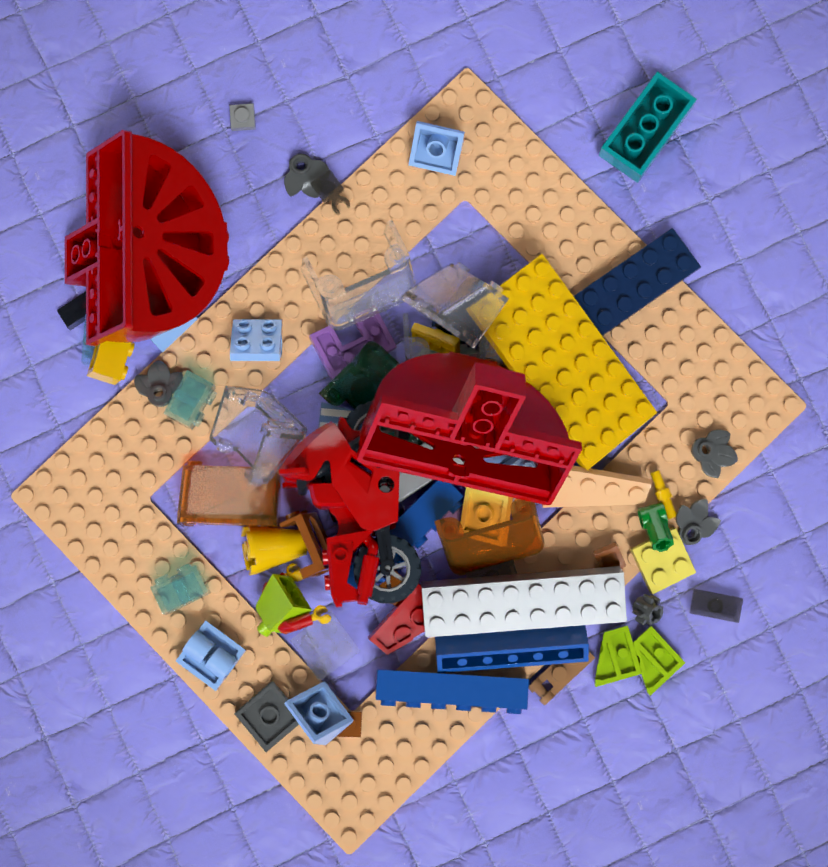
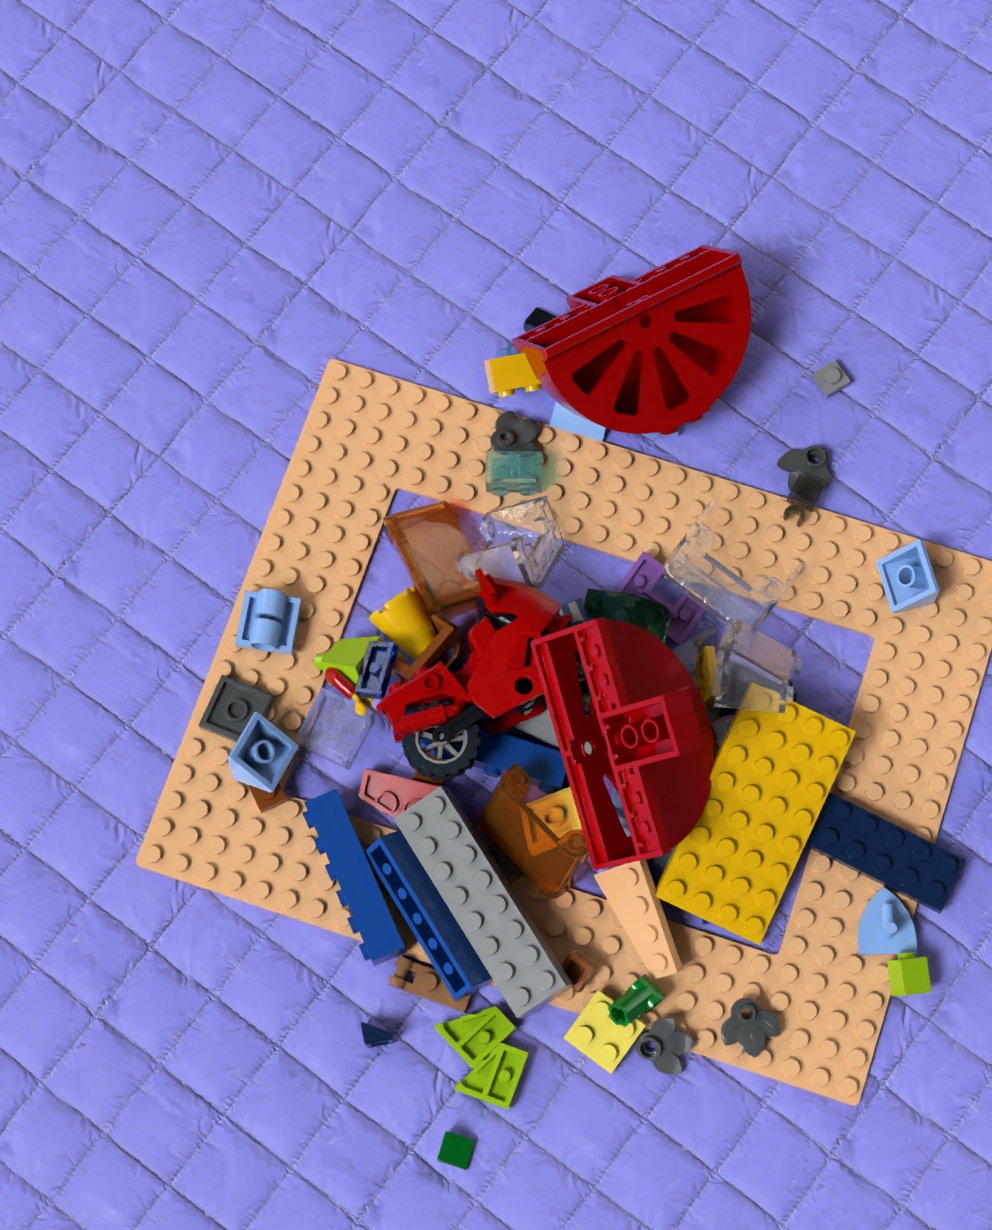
camera: 65 degrees right, 10 degrees down
clear light blue brick [150,563,211,615] -> none
light blue plate [230,319,282,361] -> none
dark grey gear [632,594,663,626] -> none
yellow bar [650,470,676,520] -> none
clear smoke plate [689,589,743,623] -> none
none -> clear blue plate [354,641,399,699]
none -> dark blue slope [361,1022,395,1048]
none -> green slope [437,1131,475,1170]
none -> light blue shield [857,887,918,955]
none -> lime brick [887,952,932,997]

